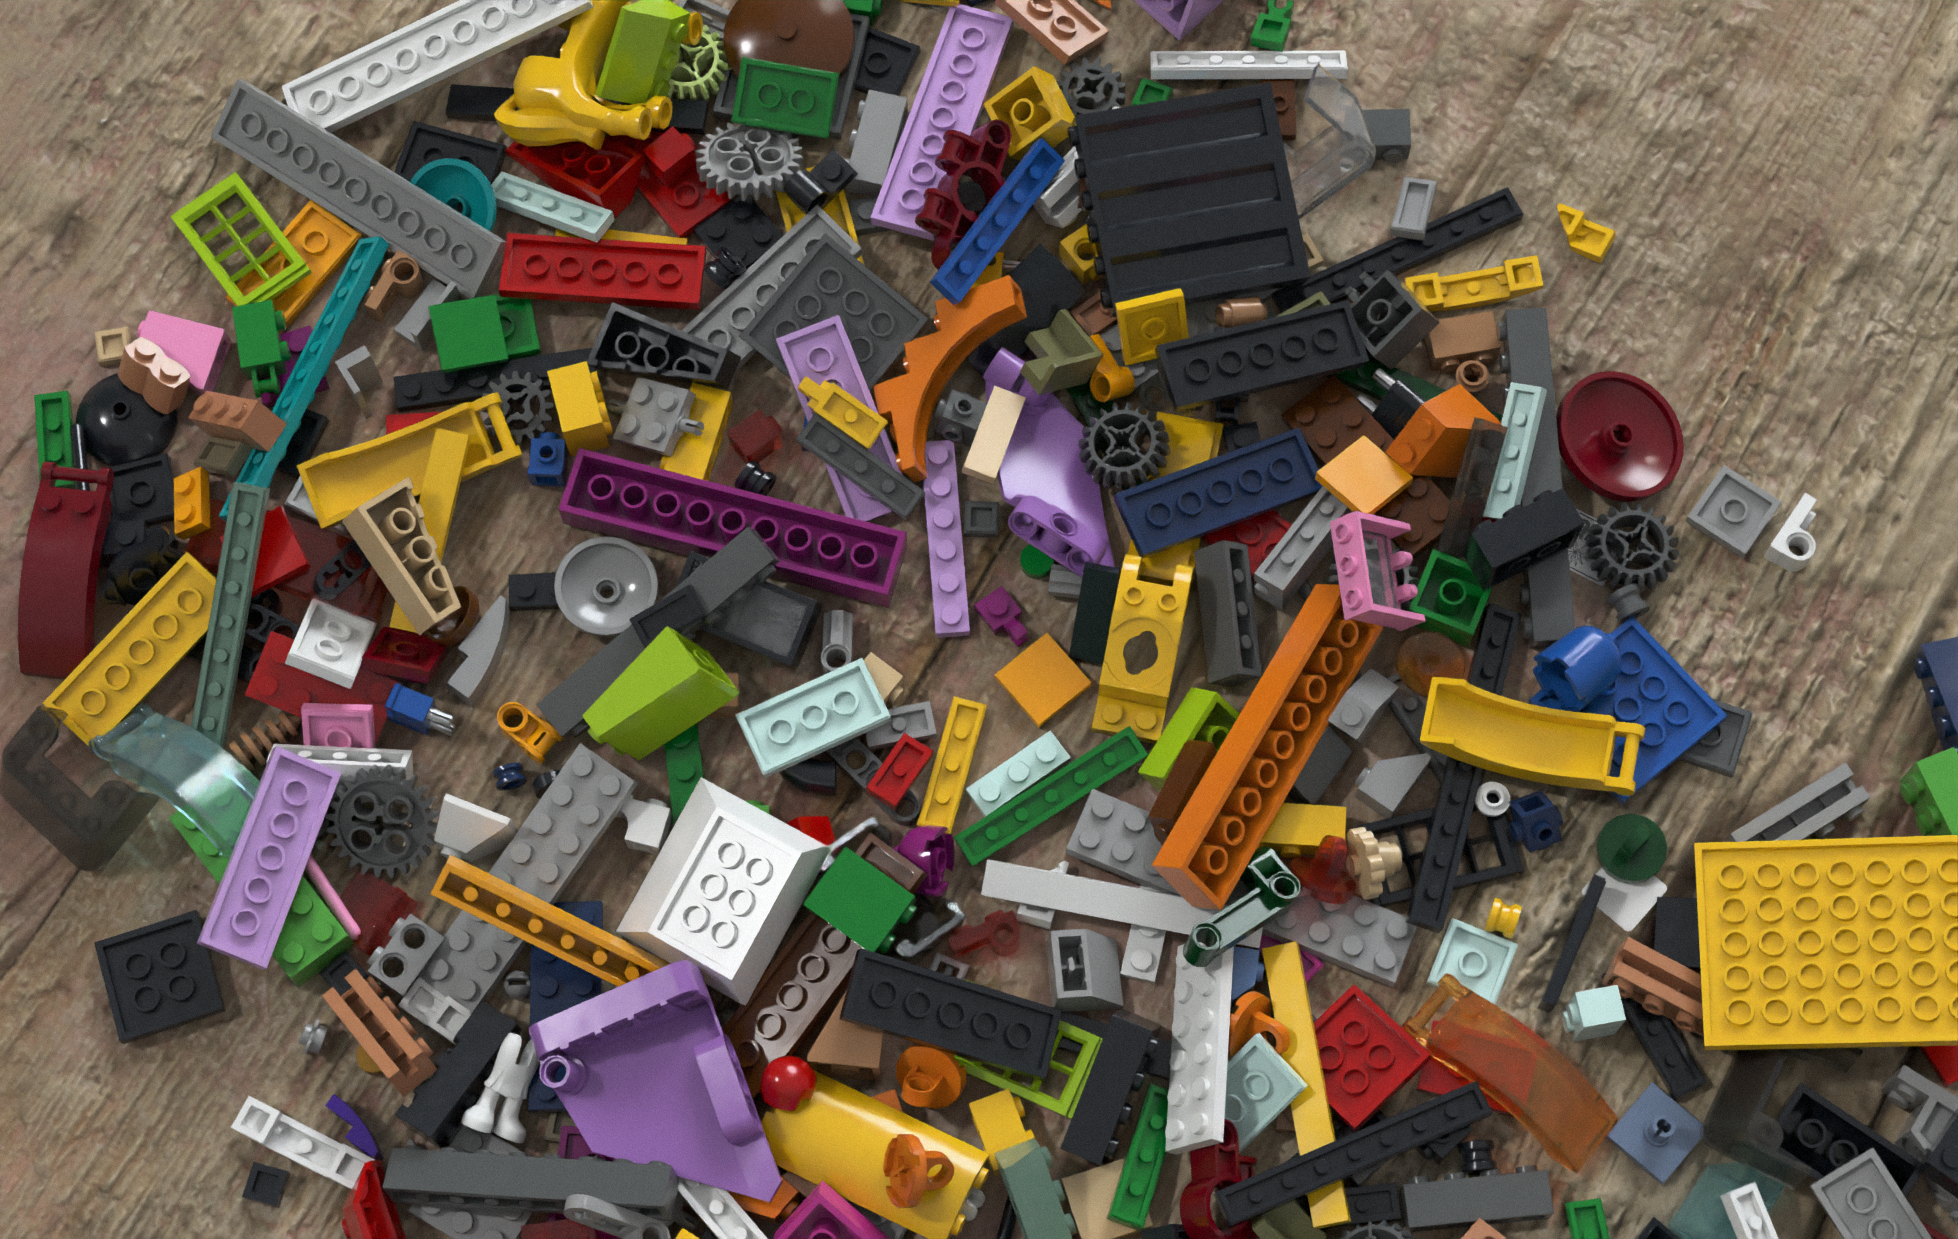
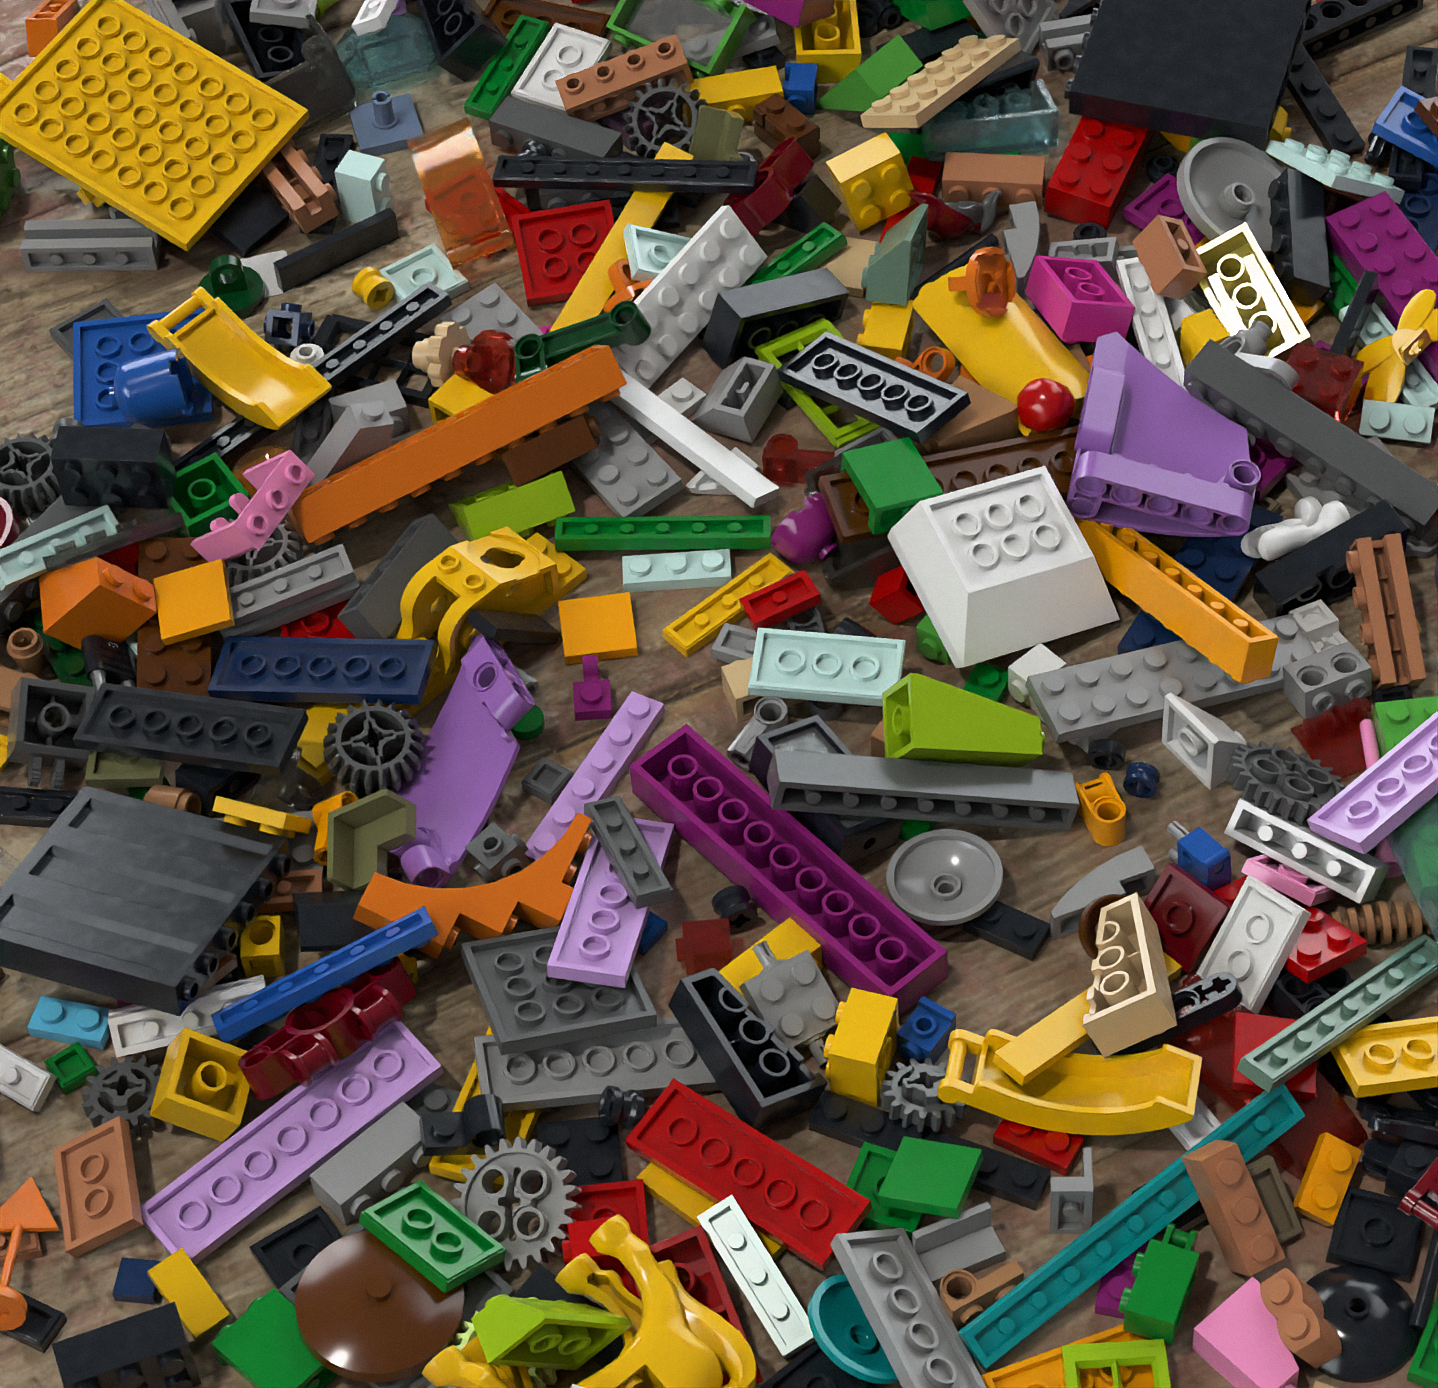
camera: 145 degrees left, 20 degrees down
black tile [629,585,708,648] -> none
yellow hinge [797,376,888,451] -> none
tan tile [962,385,1026,484] -> none

